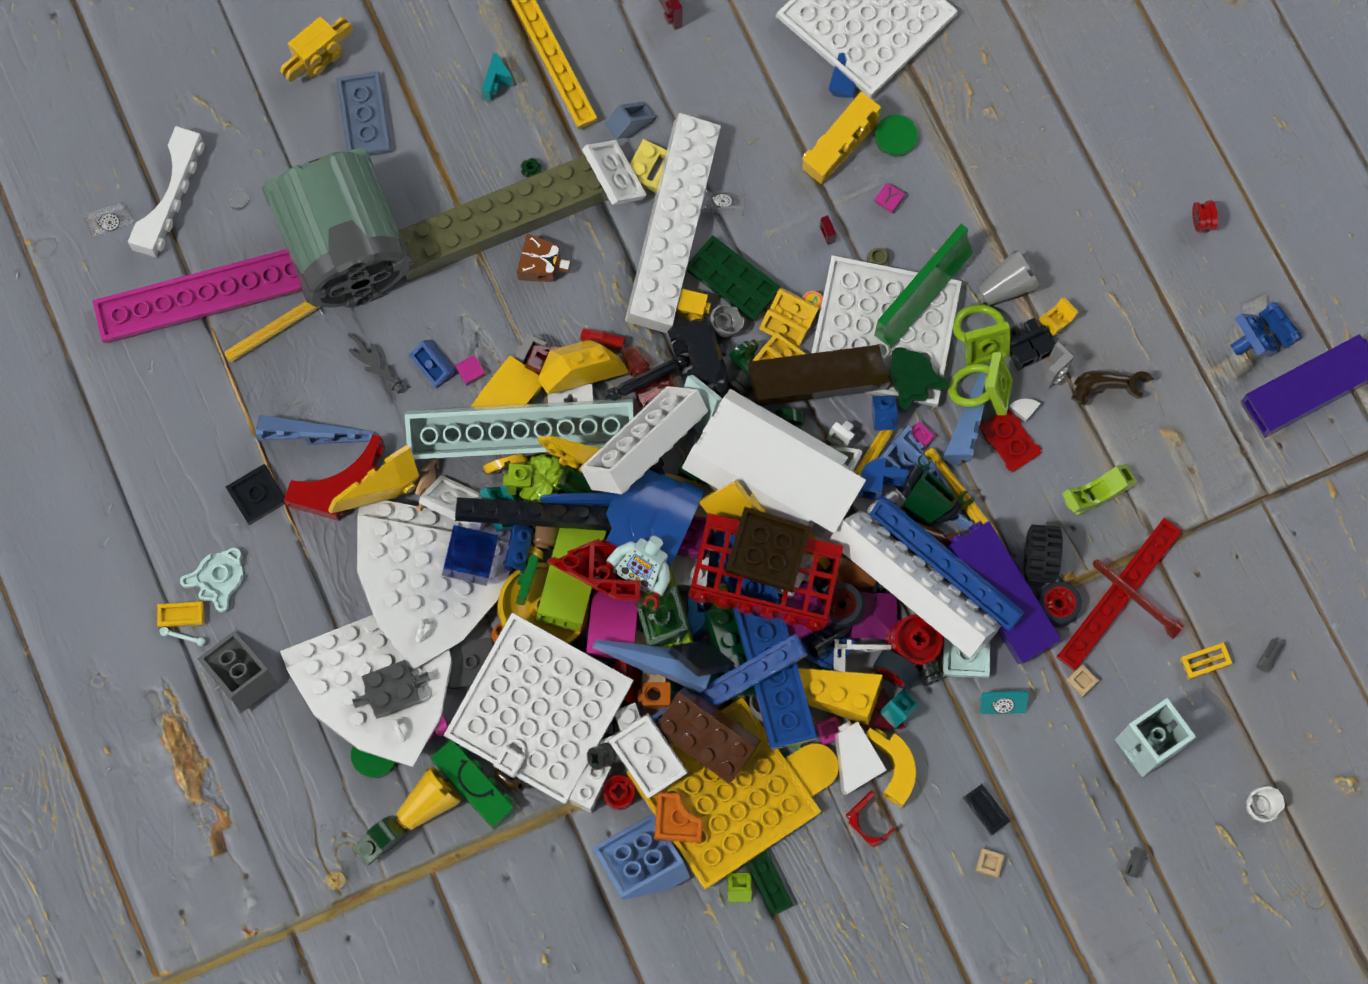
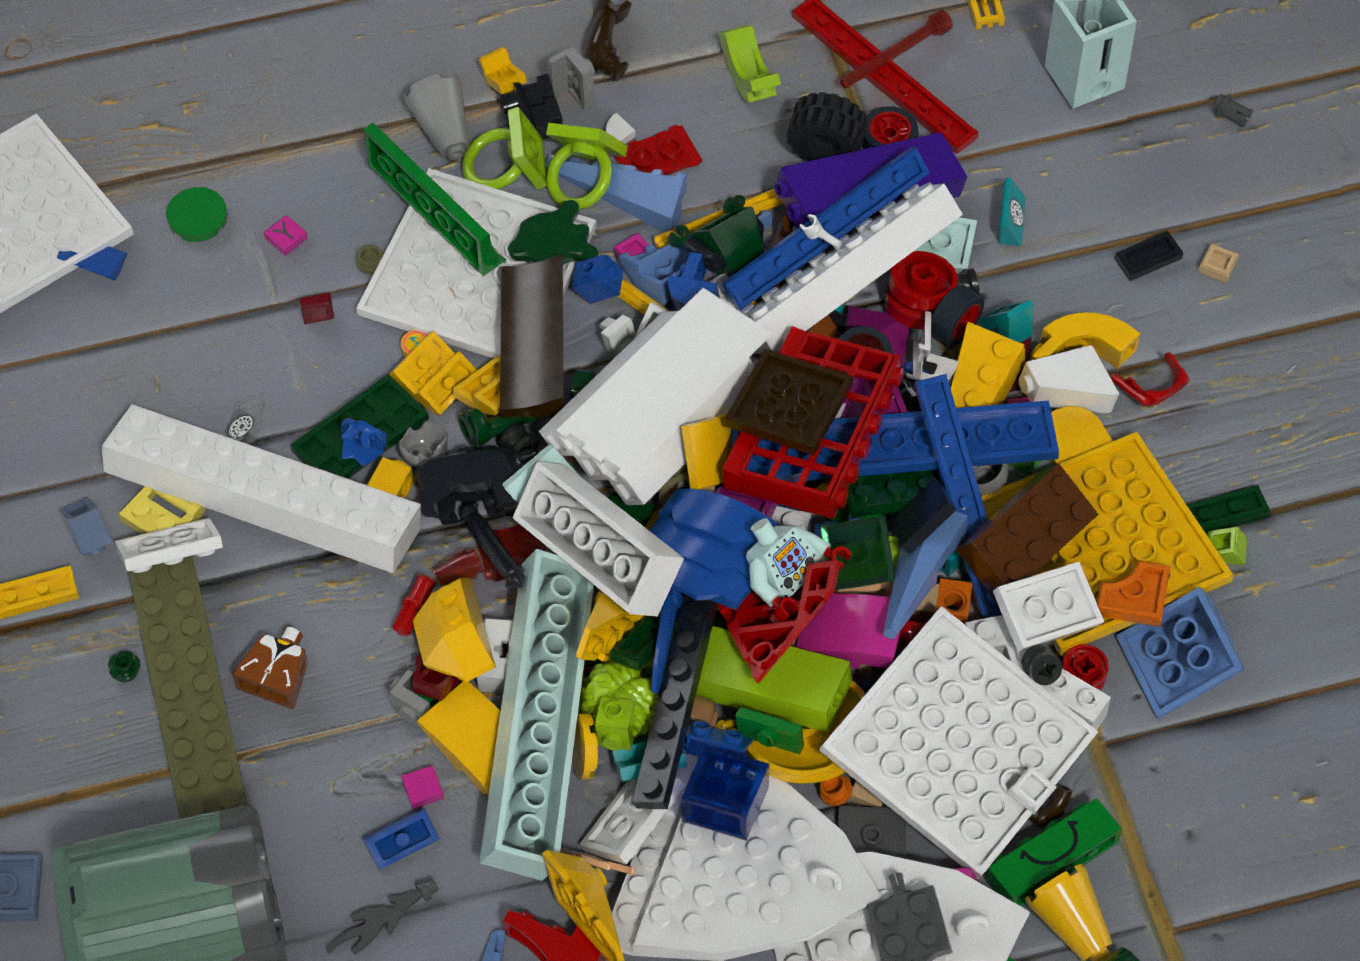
camera: 80 degrees left, 15 degrees down
yellow wedge [802,91,881,185] -> none
tan tile [1066,664,1099,697] -> none
none -> blue piece [341,418,388,466]
none -> white hand [800,214,842,248]

